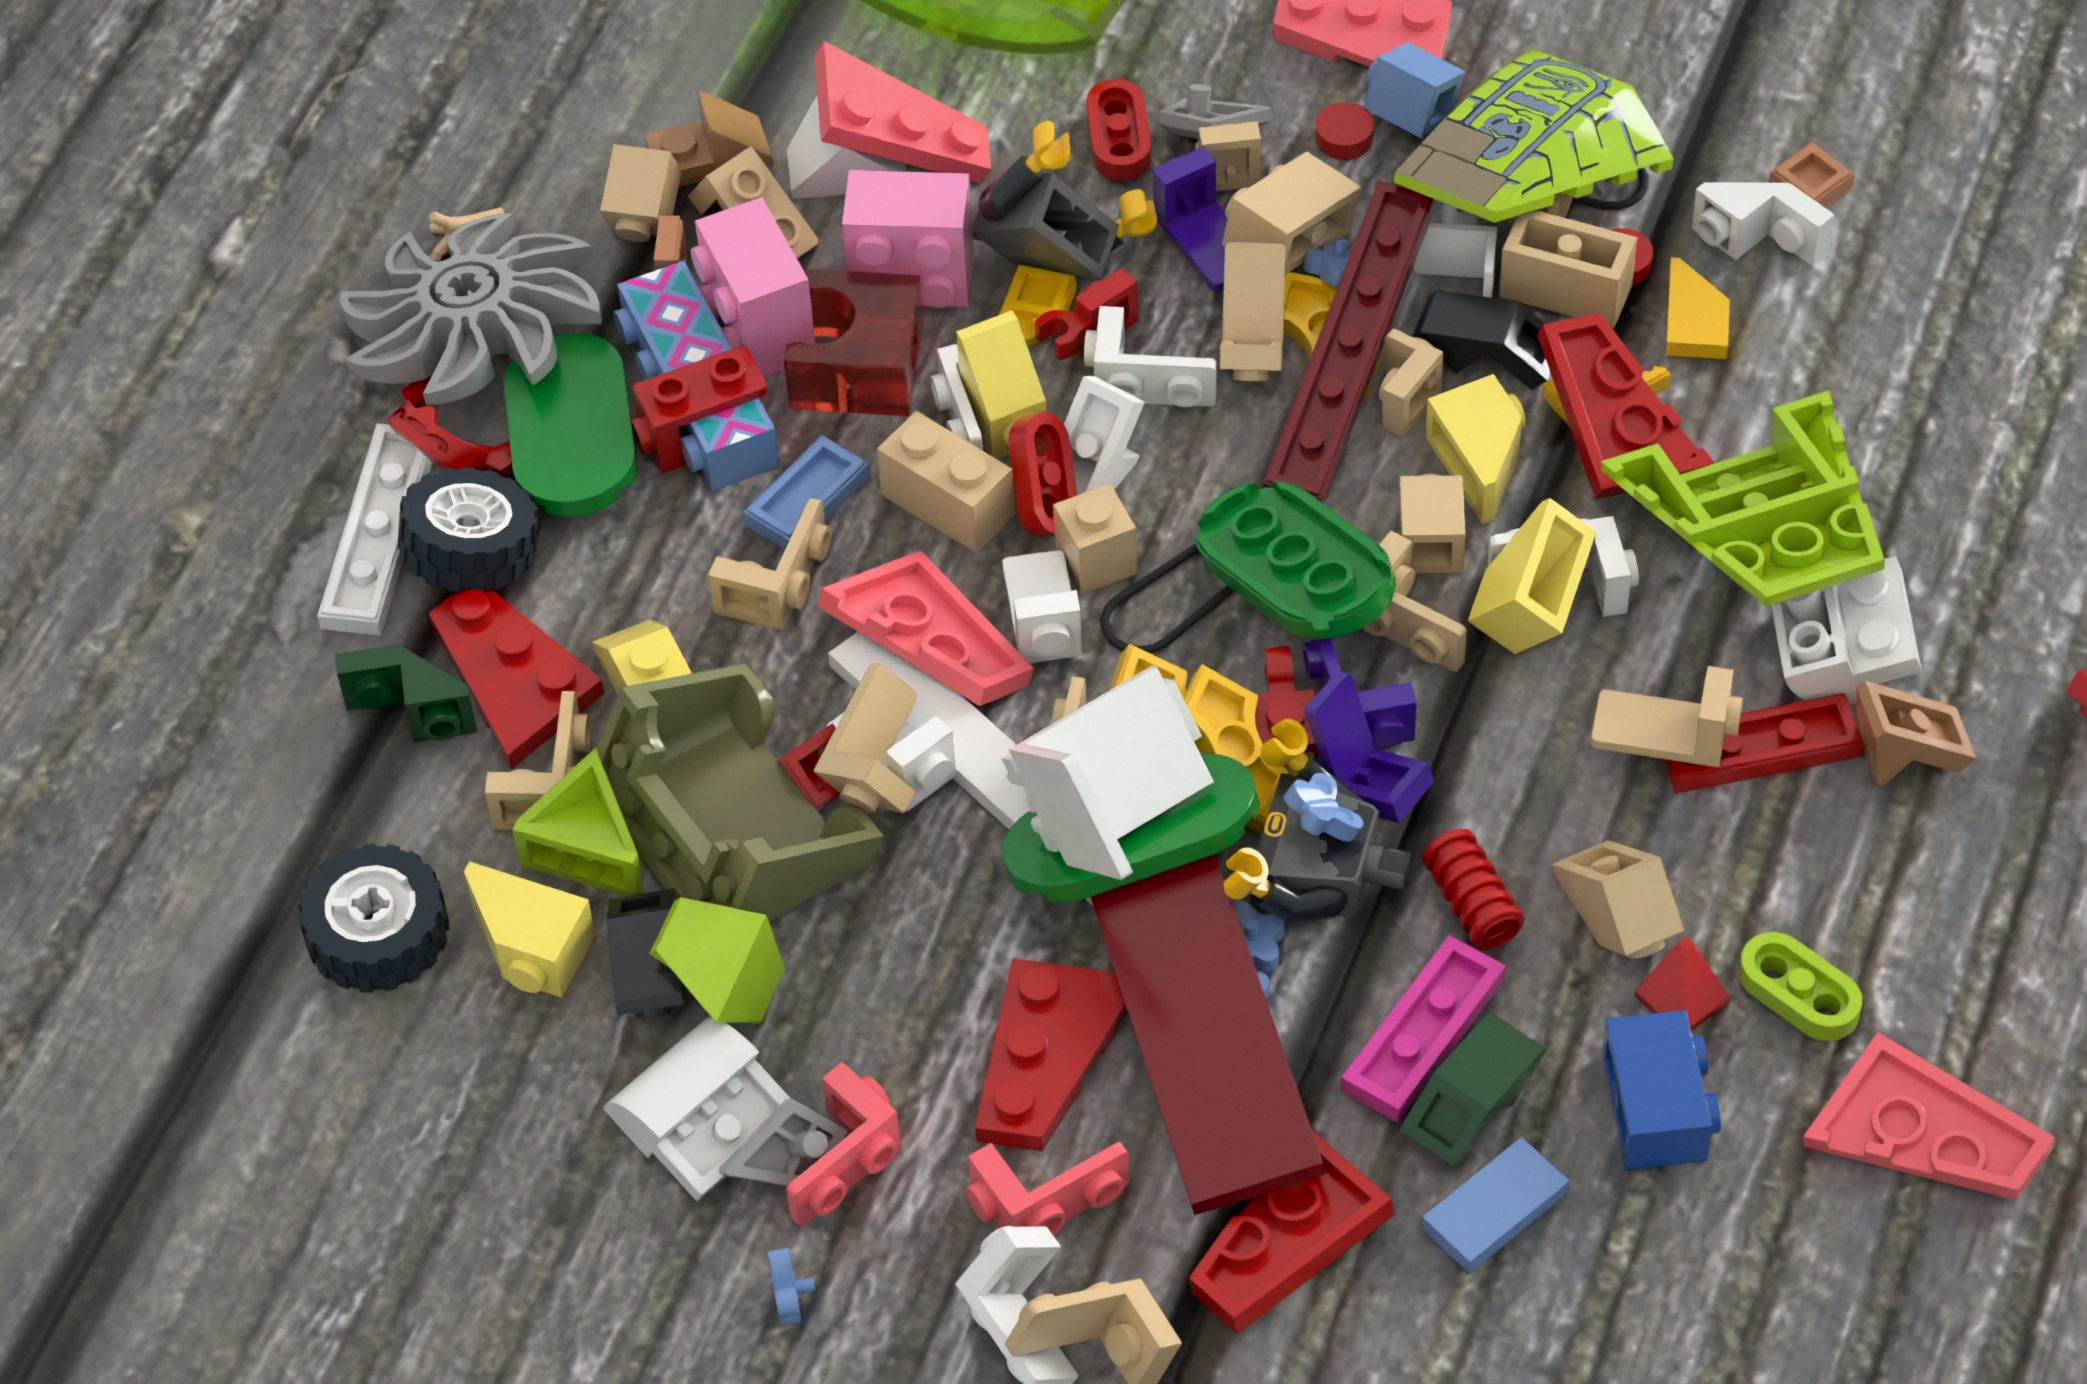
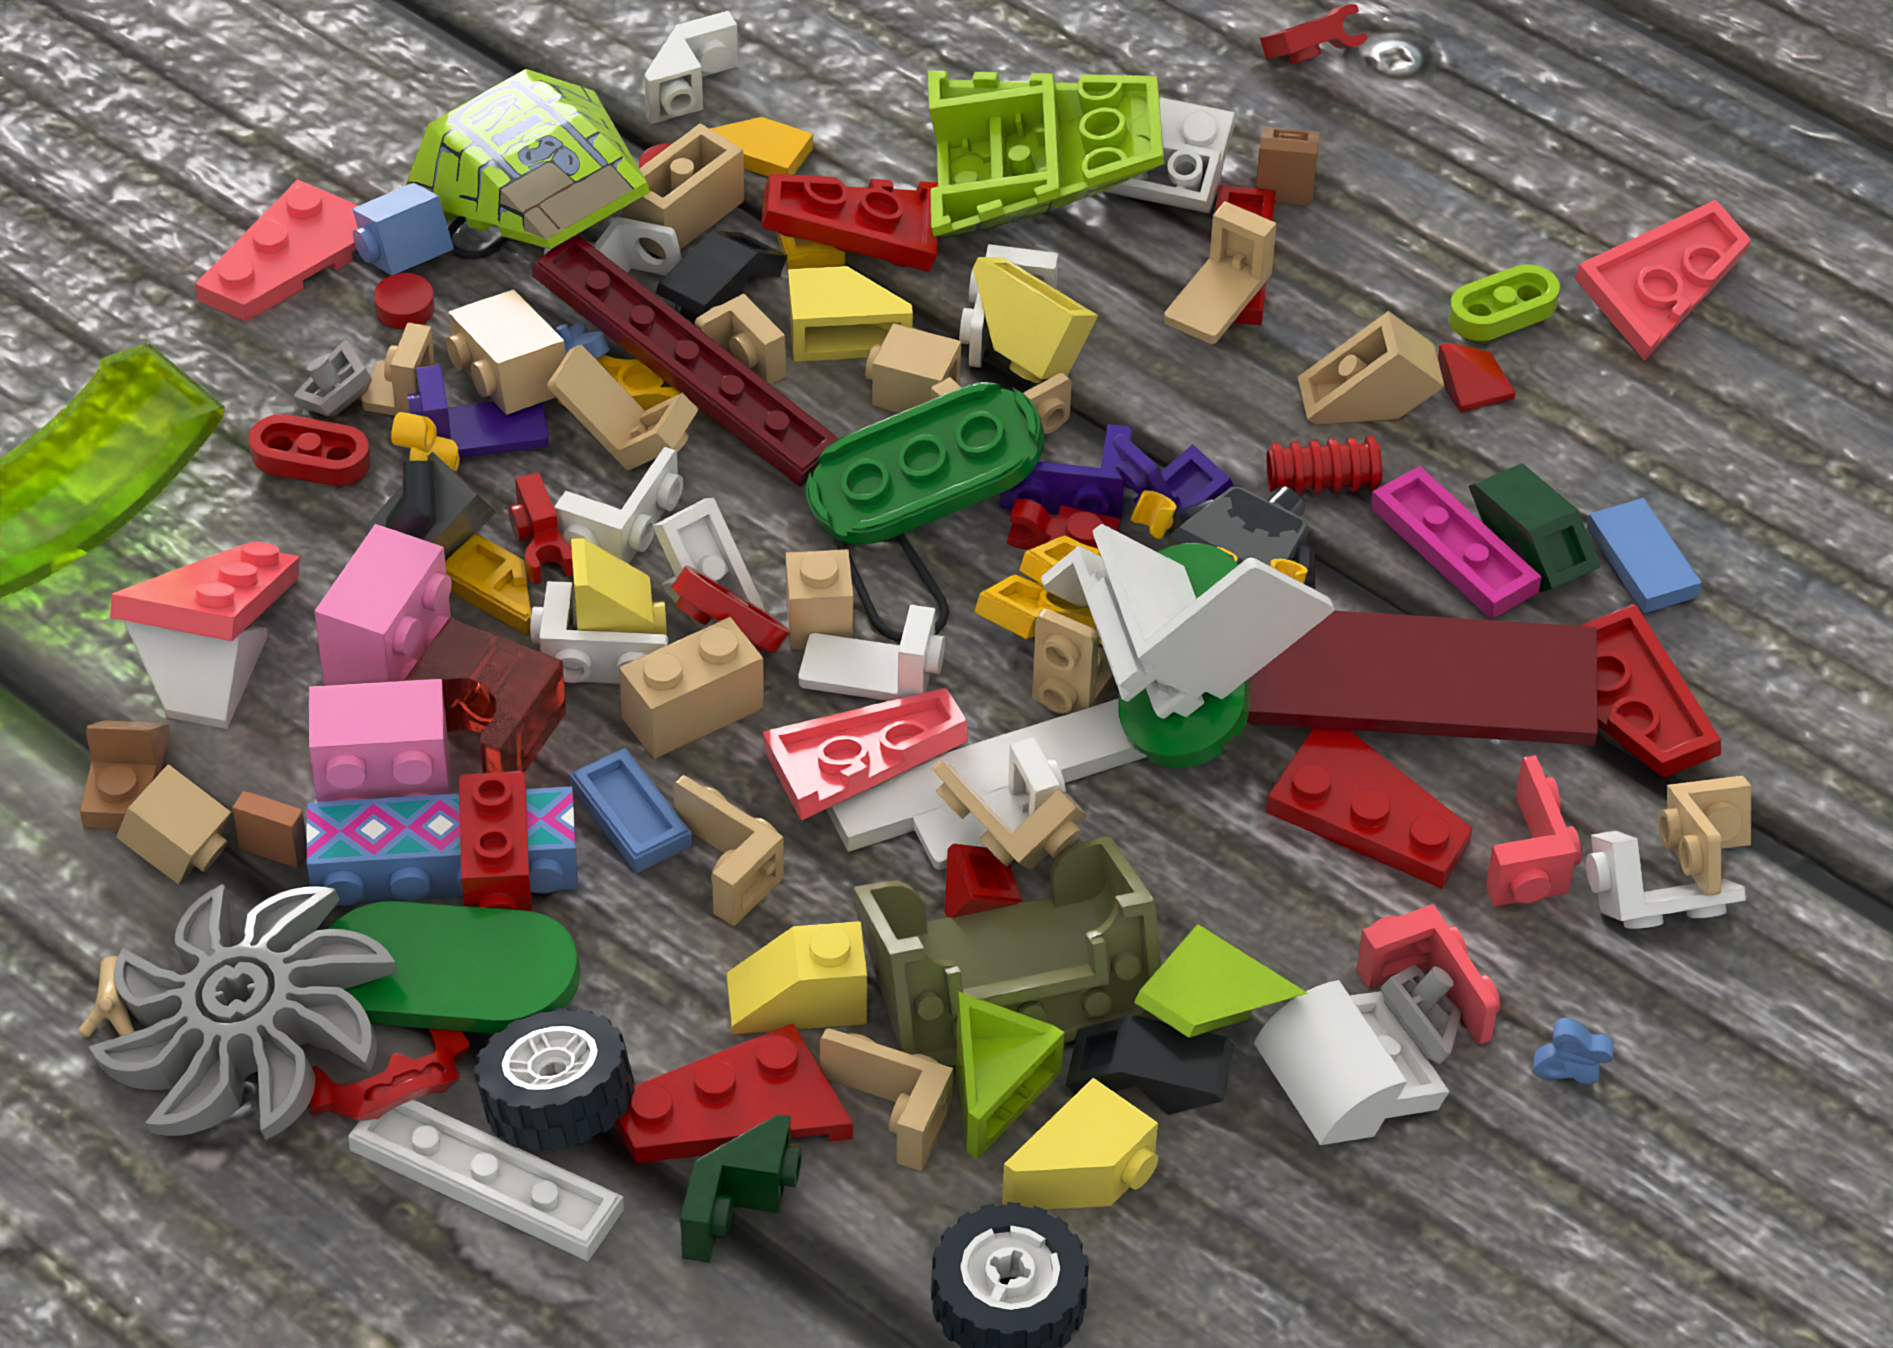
camera: 75 degrees left, 5 degrees down
tan bracket [688,146,818,259] -> none
medium blue piece [1283,773,1364,842] -> none
blue brick [1602,1010,1721,1170] -> none
nougat tile [1769,142,1855,208] -> none

